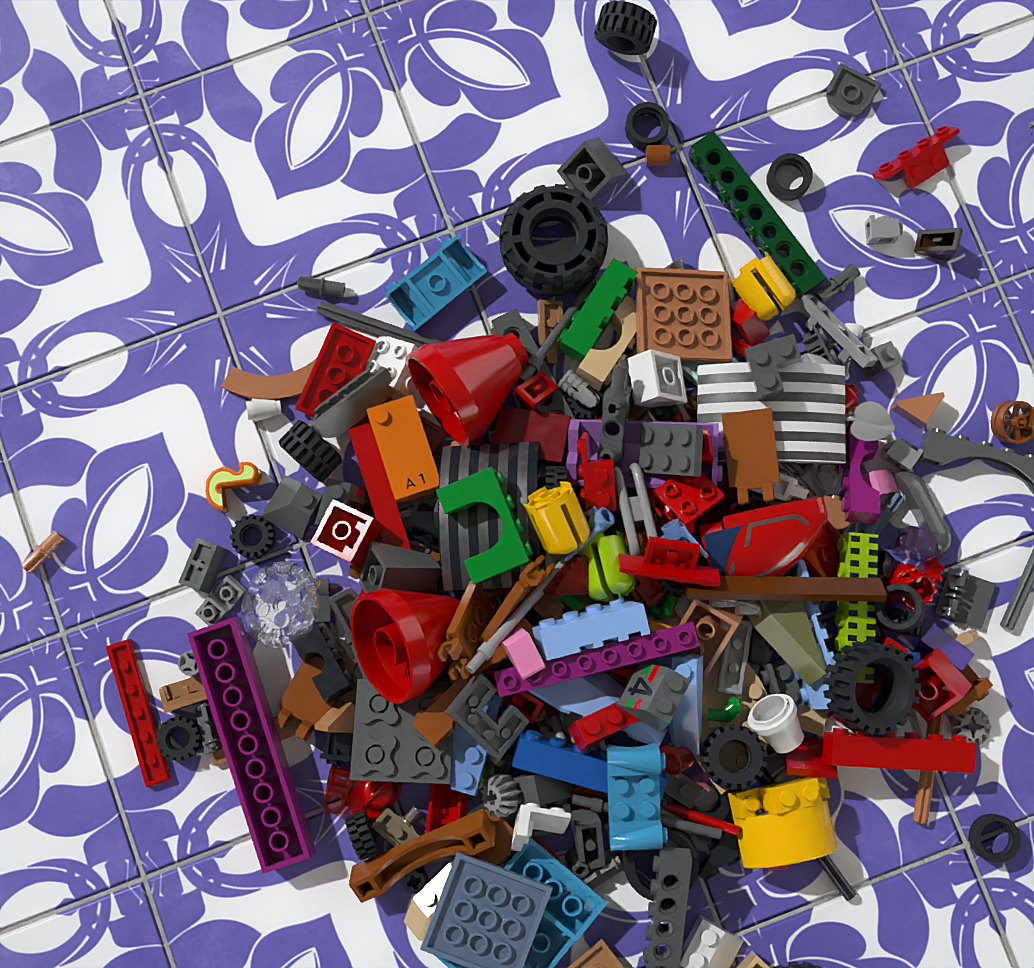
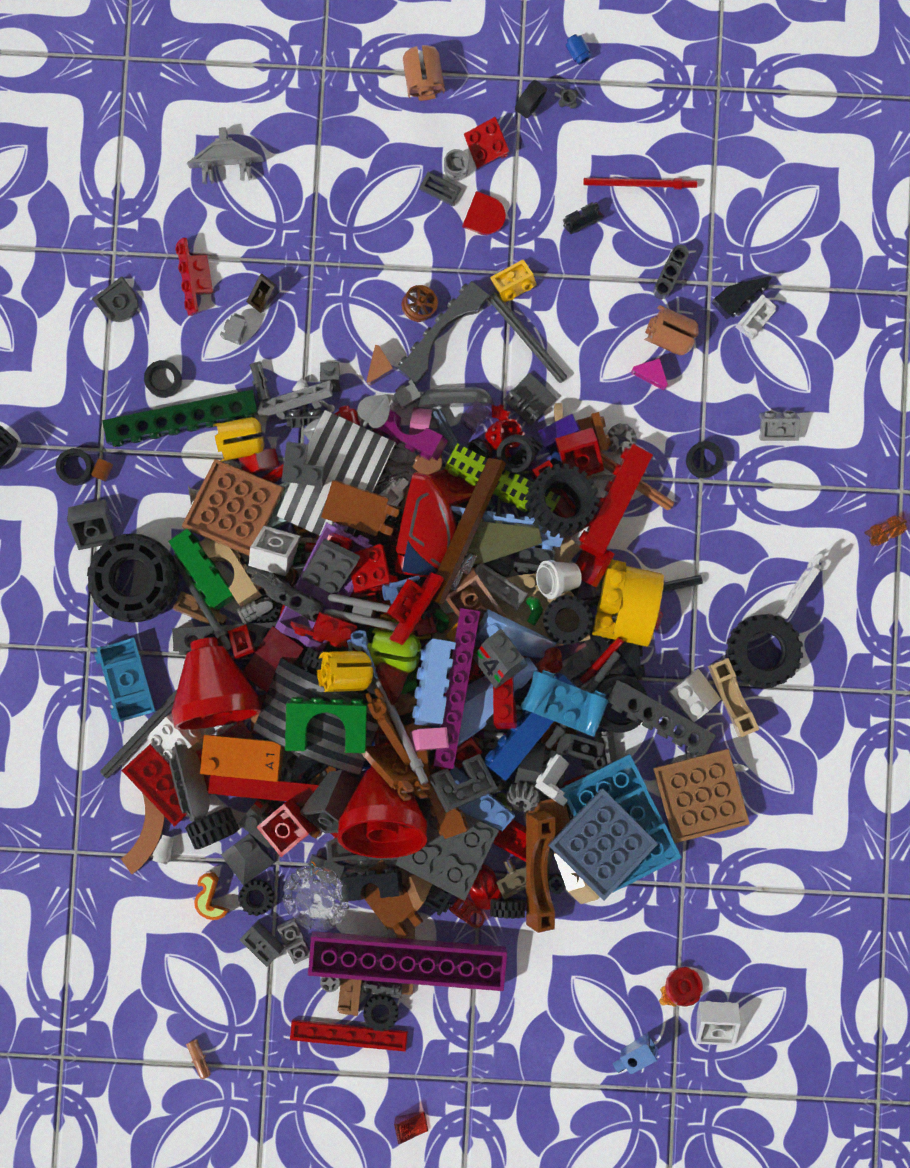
camera: 65 degrees left, 5 degrees up
dark grey axle [298,276,346,298] -> none
none -> clear red slope [394,1111,428,1144]

